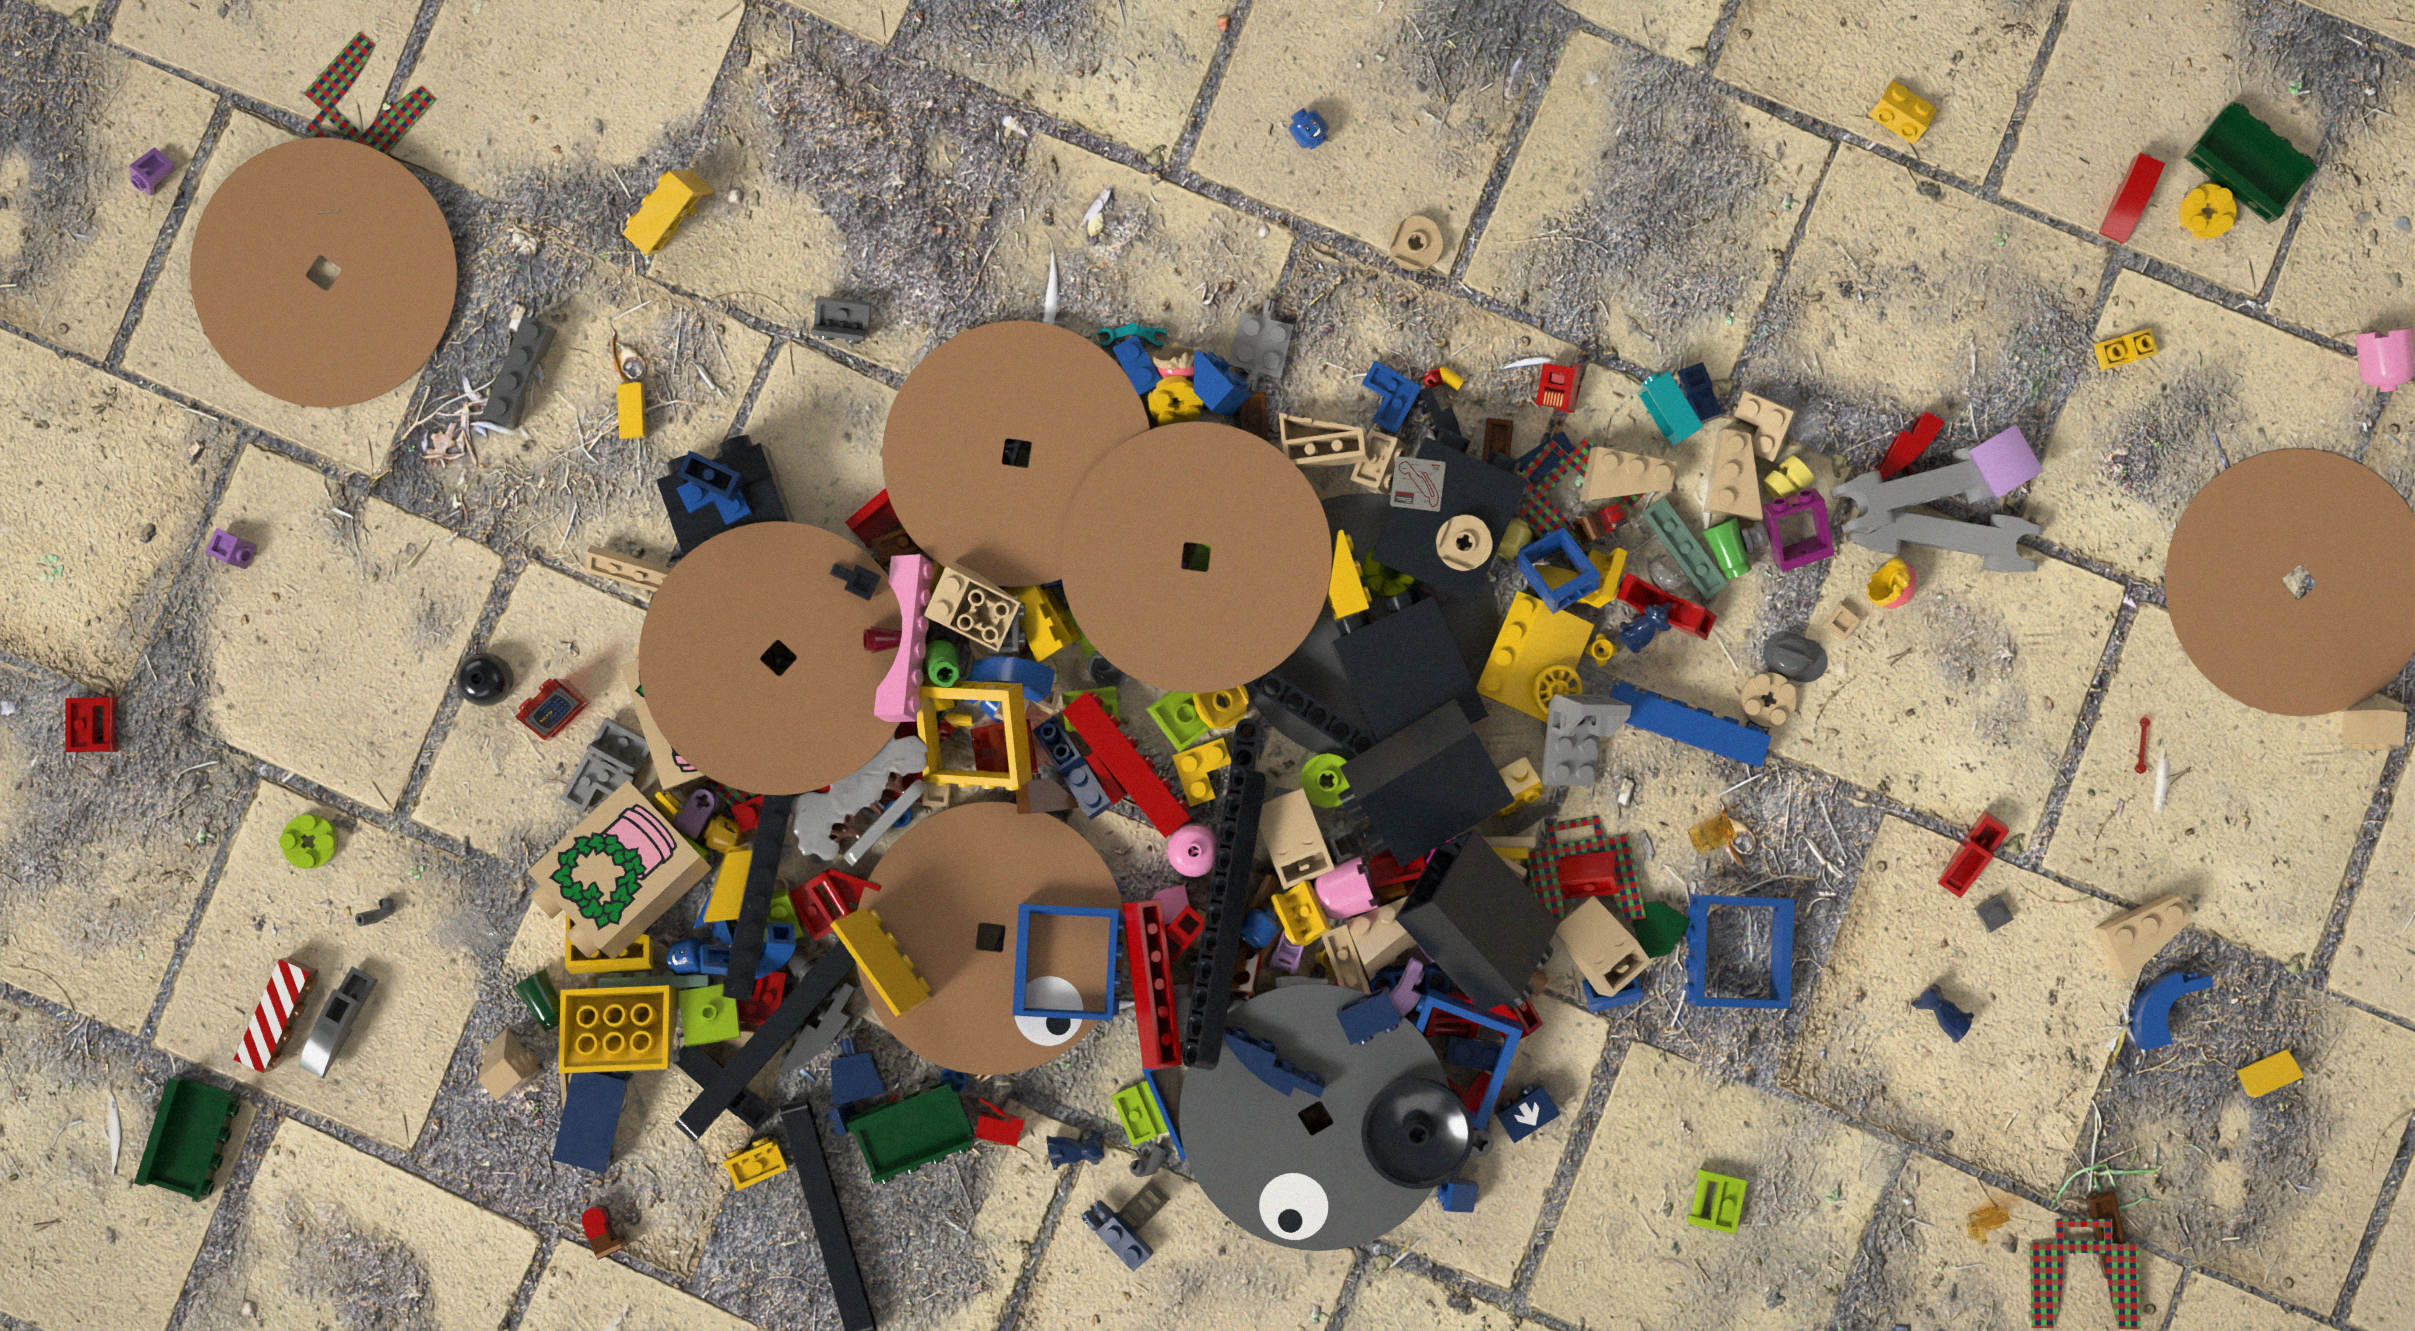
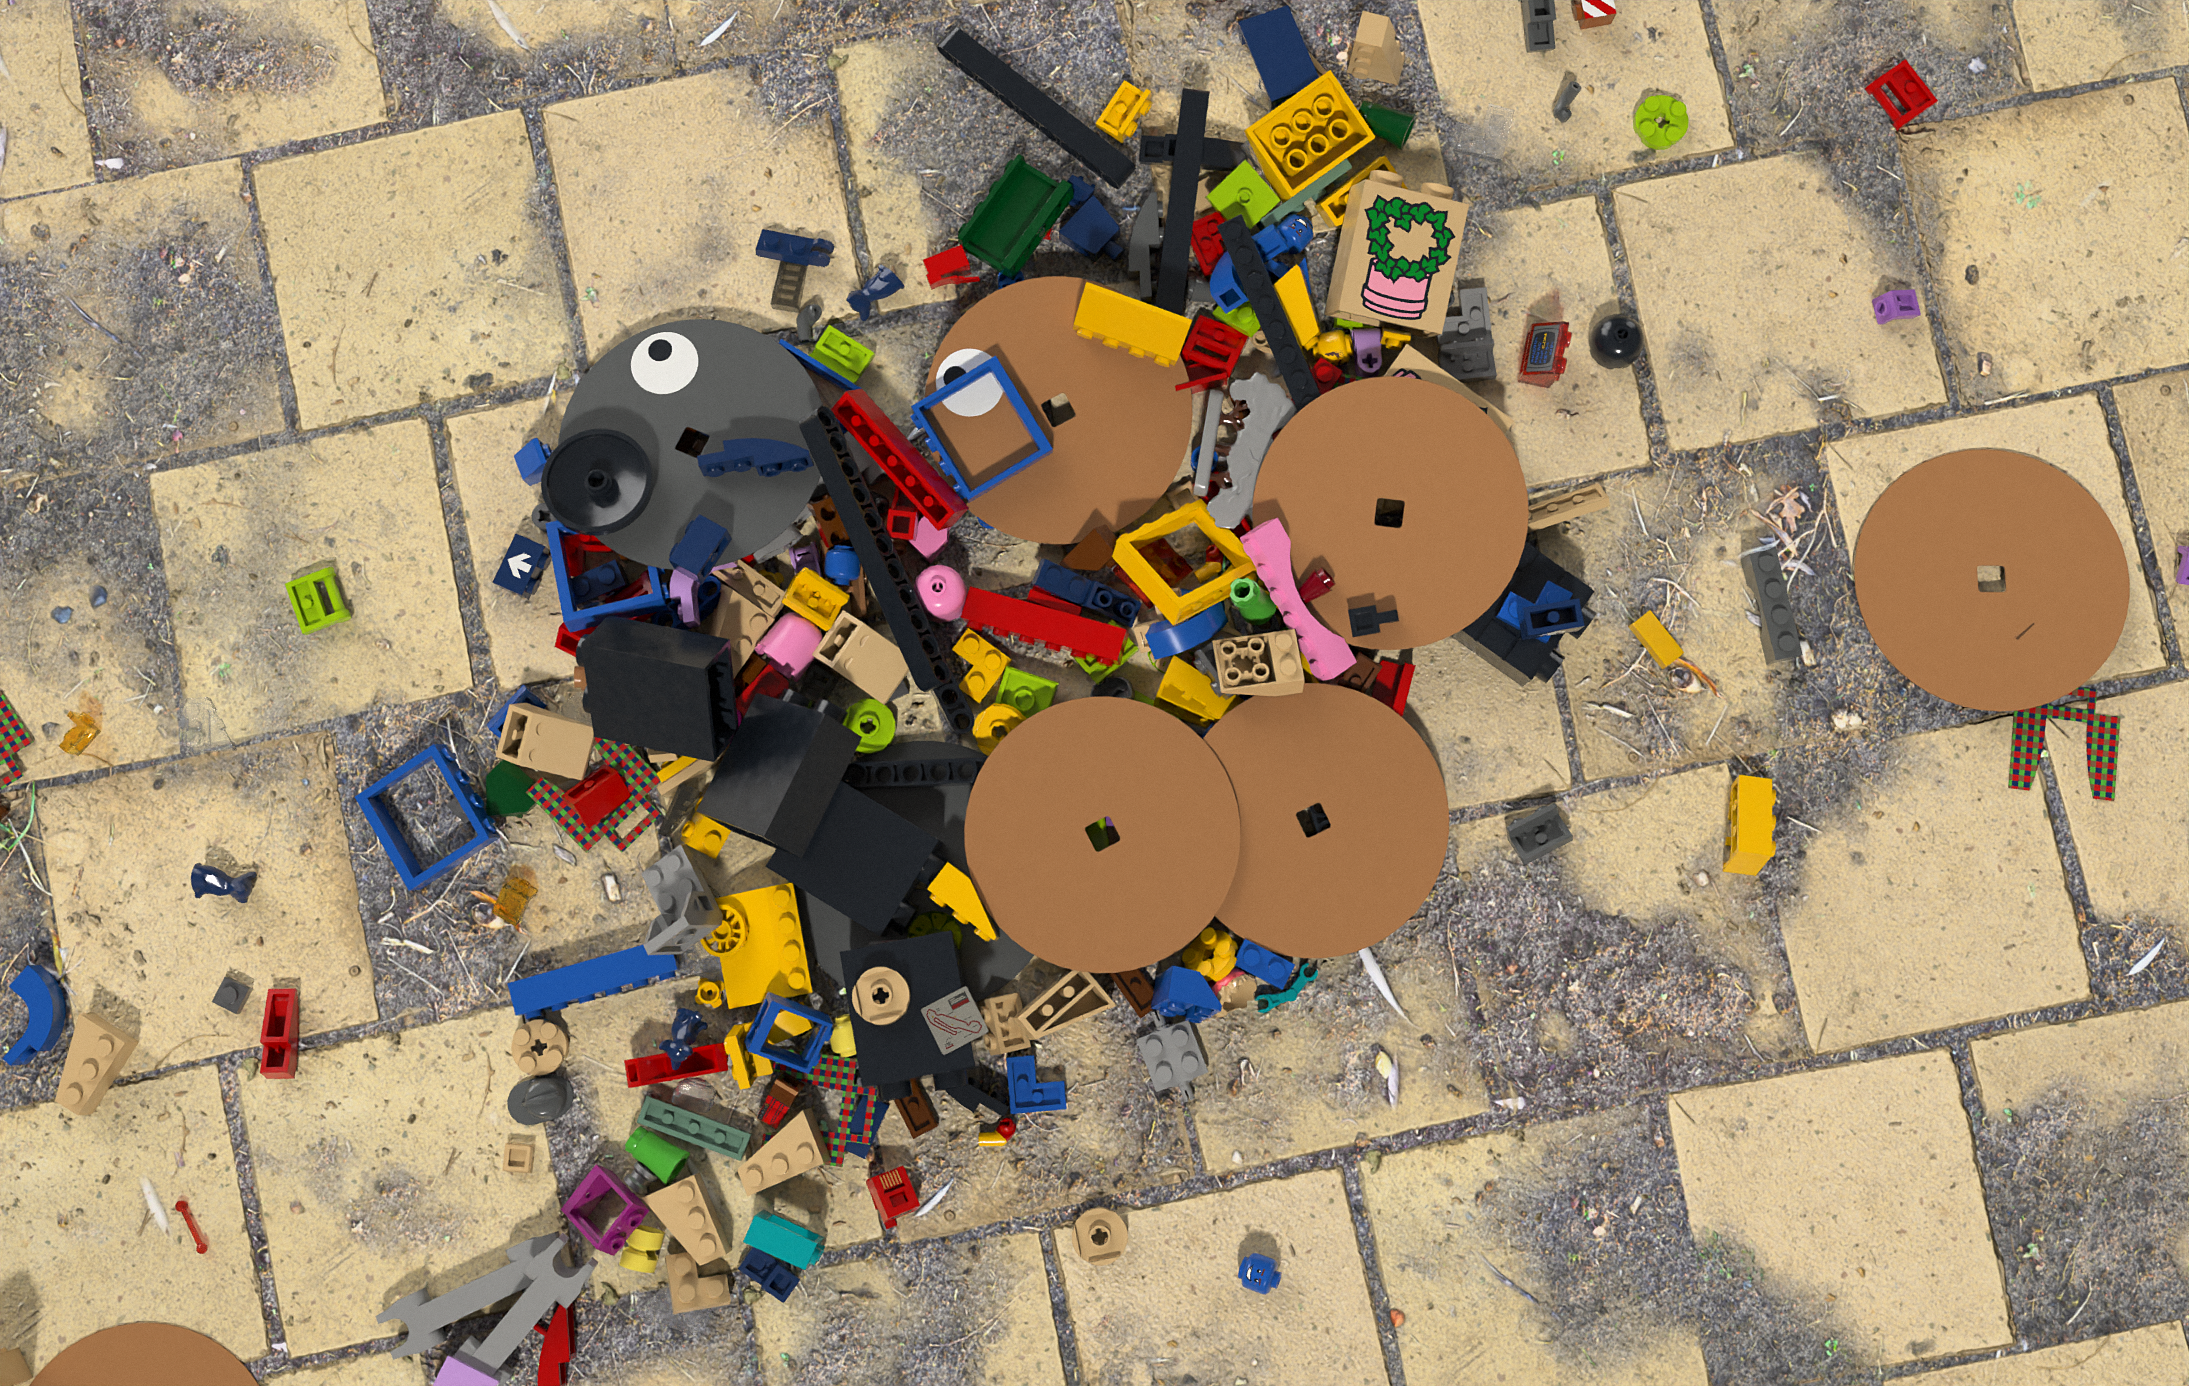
camera: 150 degrees right, 5 degrees down
yellow hair [1866,557,1917,609] -> none

